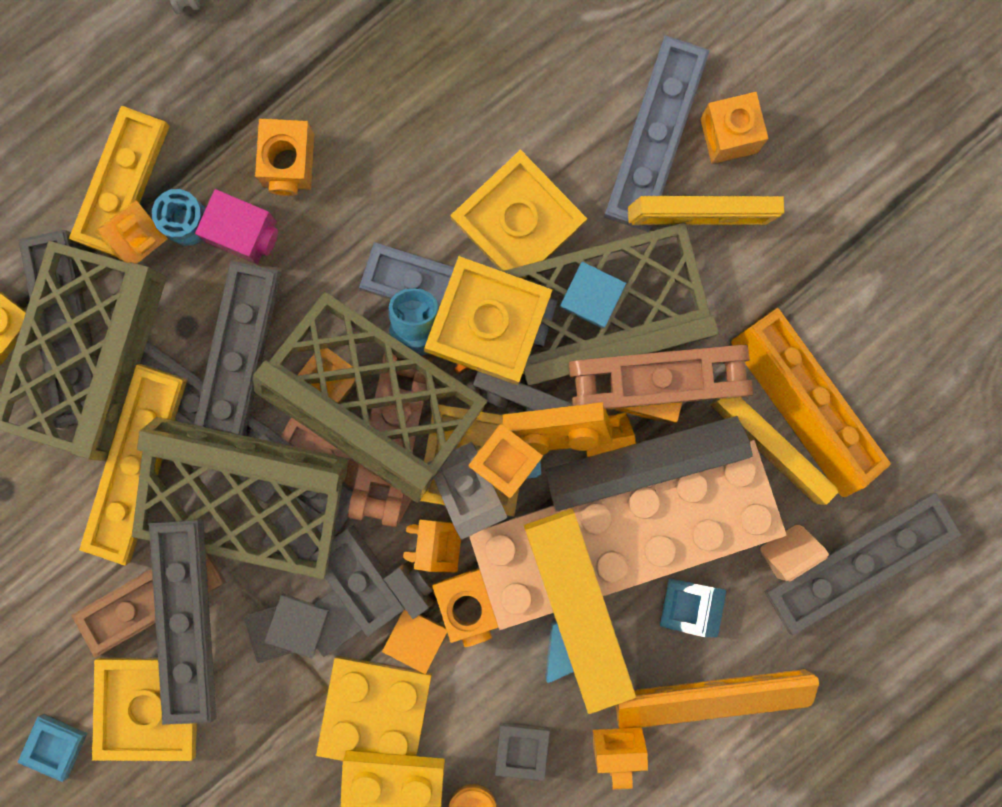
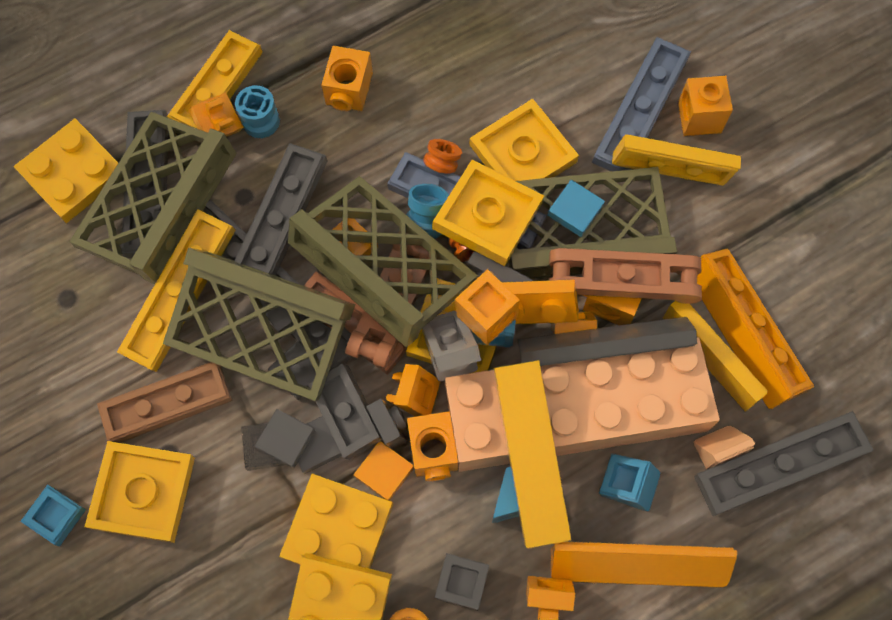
camera: 10 degrees right, 15 degrees down
dark grey tile [149,519,217,725] -> none
dark pink brick [195,189,278,265] -> none
none -> orange bush [423,139,462,174]

